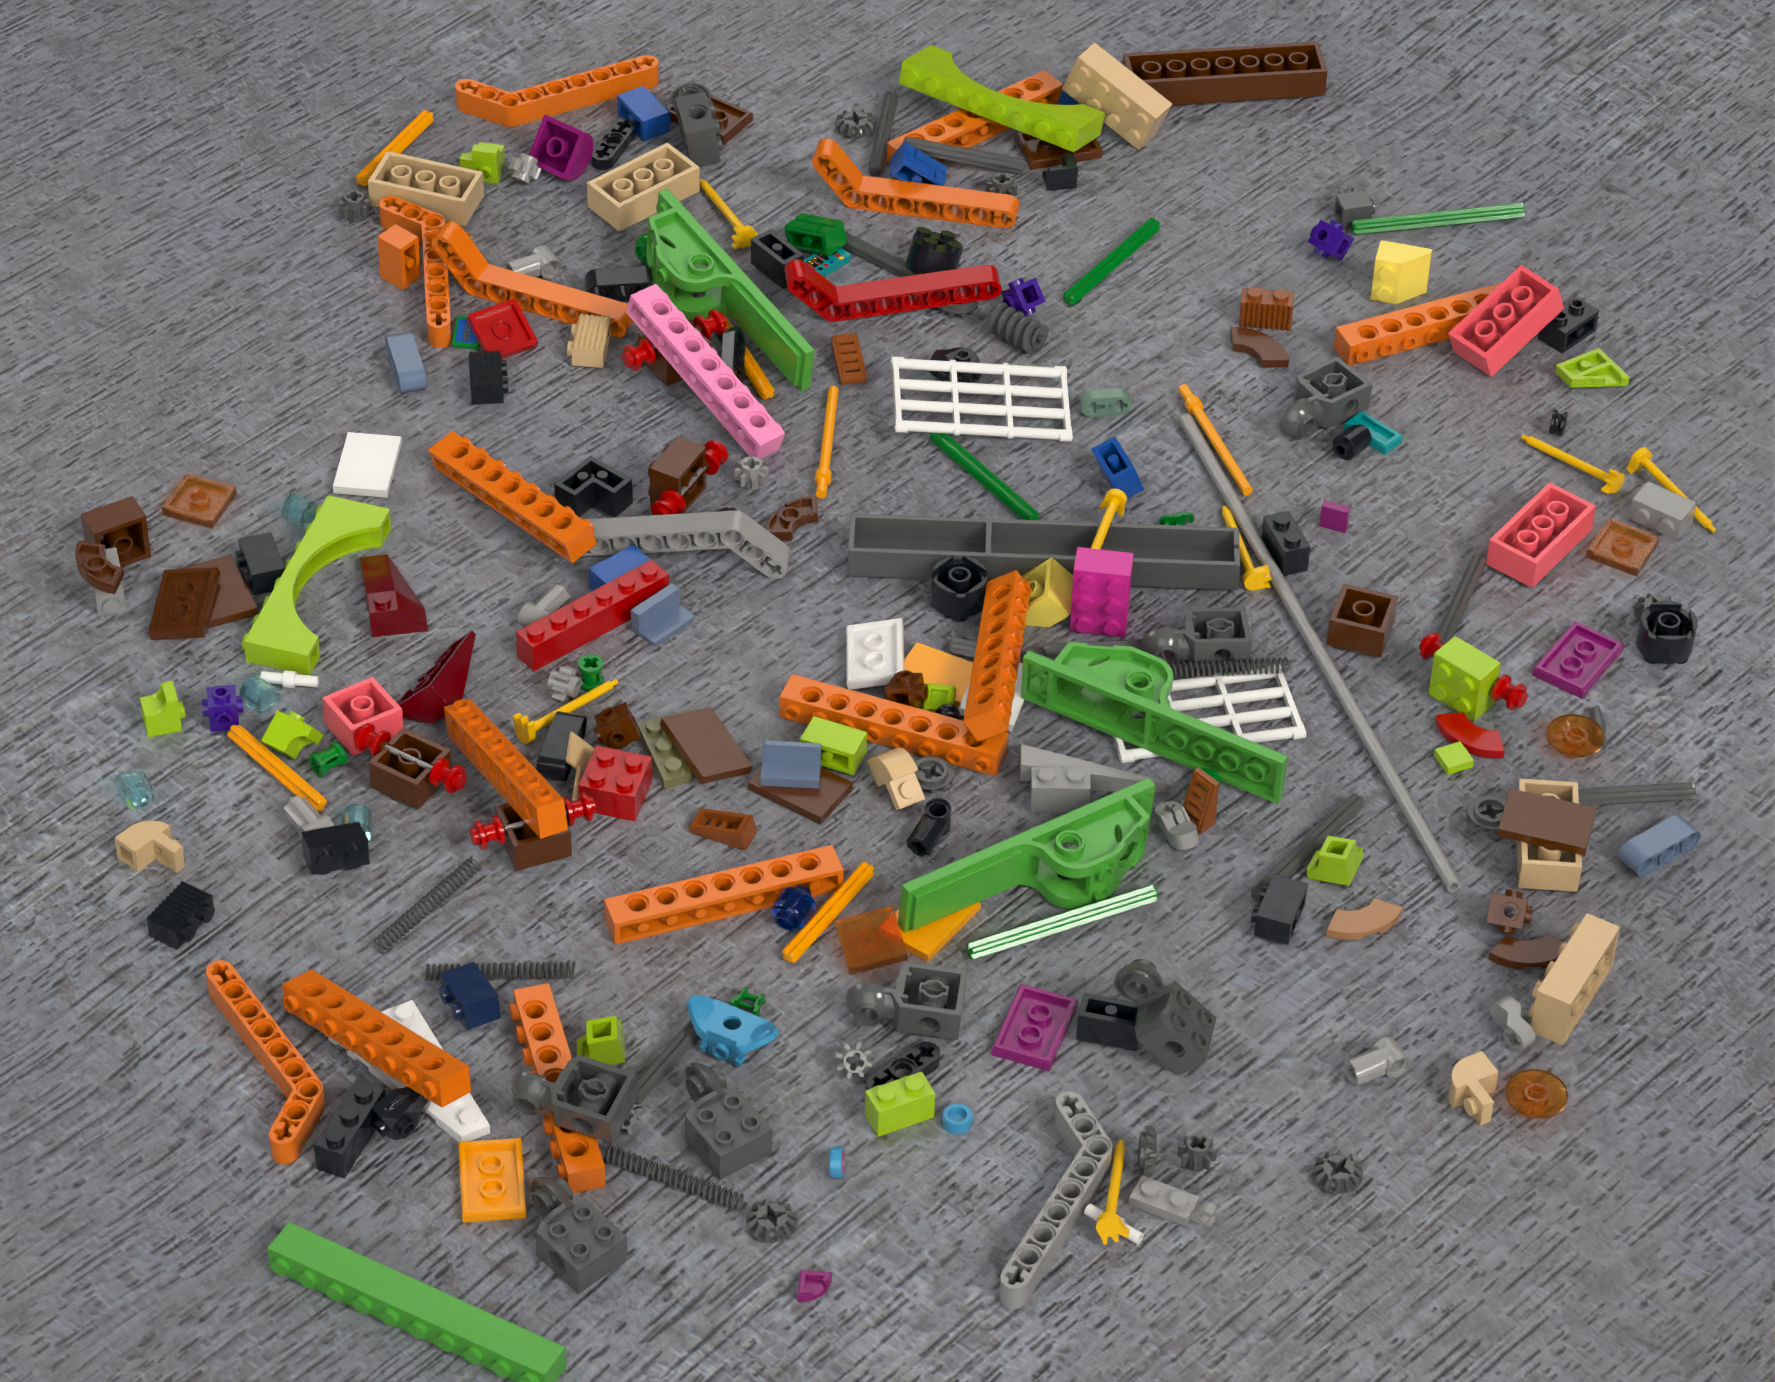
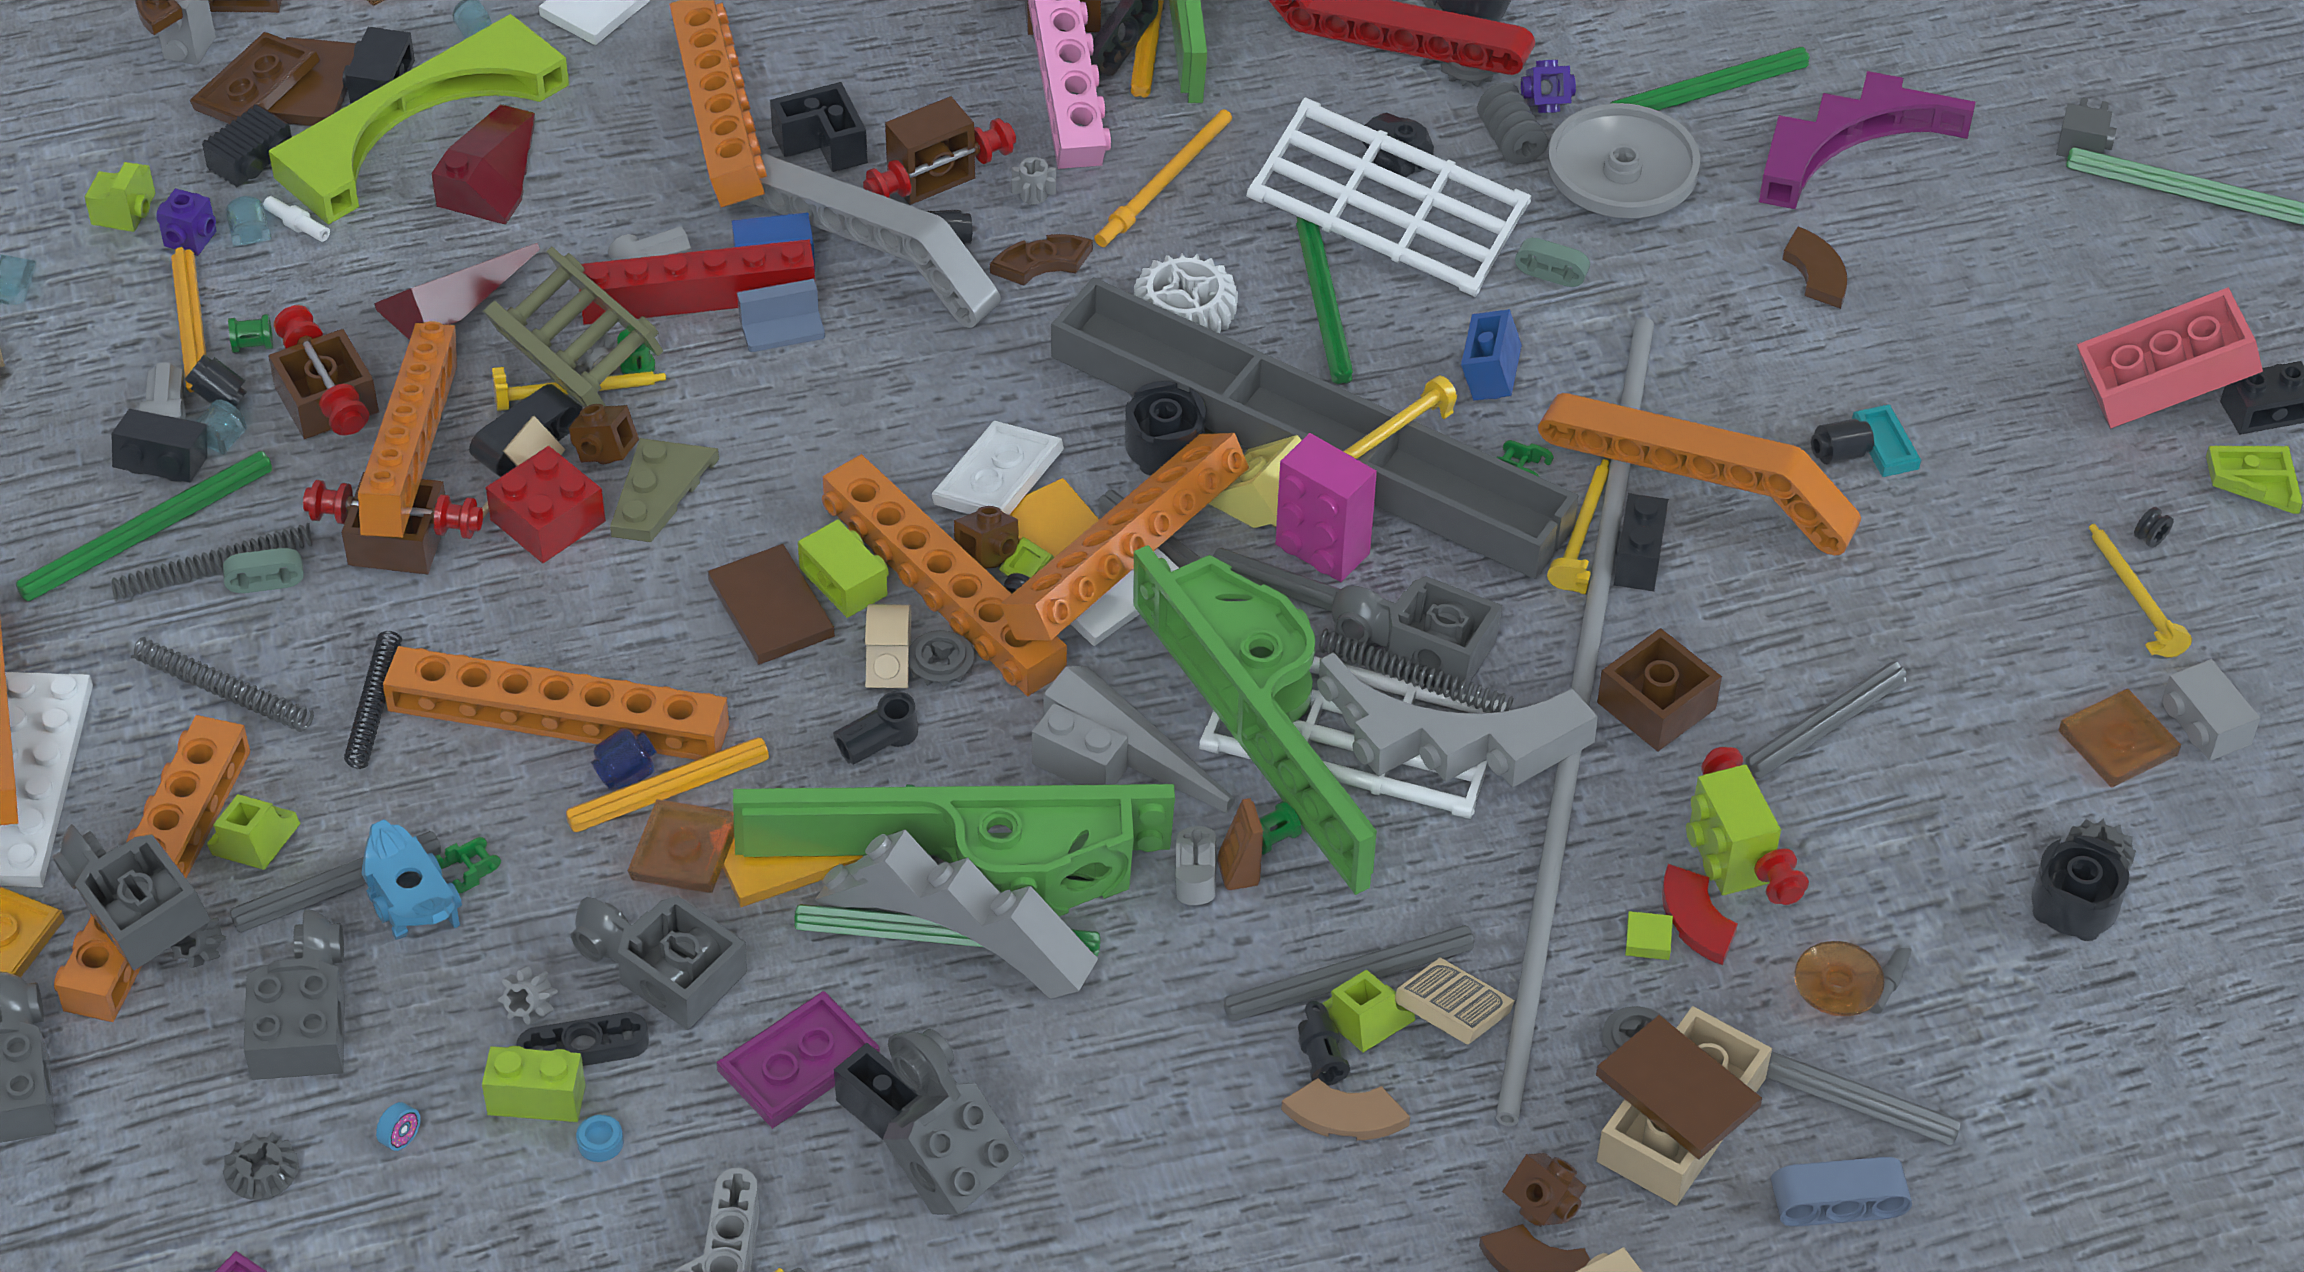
camera: 30 degrees right, 5 degrees up
lime brick [261,710,323,760] -> none
coral brick [322,677,403,756] -> none
dark blue brick [439,962,501,1030] -> none
dark grey piece [601,1144,748,1212] -> none
reddish brown tile [659,707,752,784] -> none
dark orange slope [688,808,757,850] -> none
sand blue panel [761,740,821,789] -> none
dark orange slope [831,333,867,385] -> none
light orange bar [1178,384,1253,496] -> none
dark orange brick [1239,287,1294,331] -> none
black brick [1251,874,1308,945] -> none
dark grey brick [1280,356,1372,438] -> none
dark purple brick [1308,219,1354,261] -> none
magenta tile [1319,500,1351,533] -> none
orange brick [1334,282,1502,366] -> none
light yellow slope [1370,240,1432,304] -> none
coral brick [1486,482,1596,588] -> none
magenta tile [1532,621,1624,699] -> none
yellow piece [1626,447,1716,533] -> none
none -> green axle [16,451,272,602]
none -> black brick [184,354,247,412]
none -> black brick [202,104,292,188]
none -> sand green beam [223,548,304,593]
none -> black piece [344,631,402,769]
none -> olive fence [483,246,663,408]
none -> light grey arch [815,830,1098,999]
none -> white gear [1134,253,1238,333]
none -> black piece [1298,1001,1350,1086]
none -> light grey arch [1317,652,1598,788]
none -> tan tile [1395,957,1515,1045]
none -> orange beam [1538,393,1861,556]
none -> light grey dish [1547,103,1700,218]
none -> magenta arch [1759,71,1976,210]

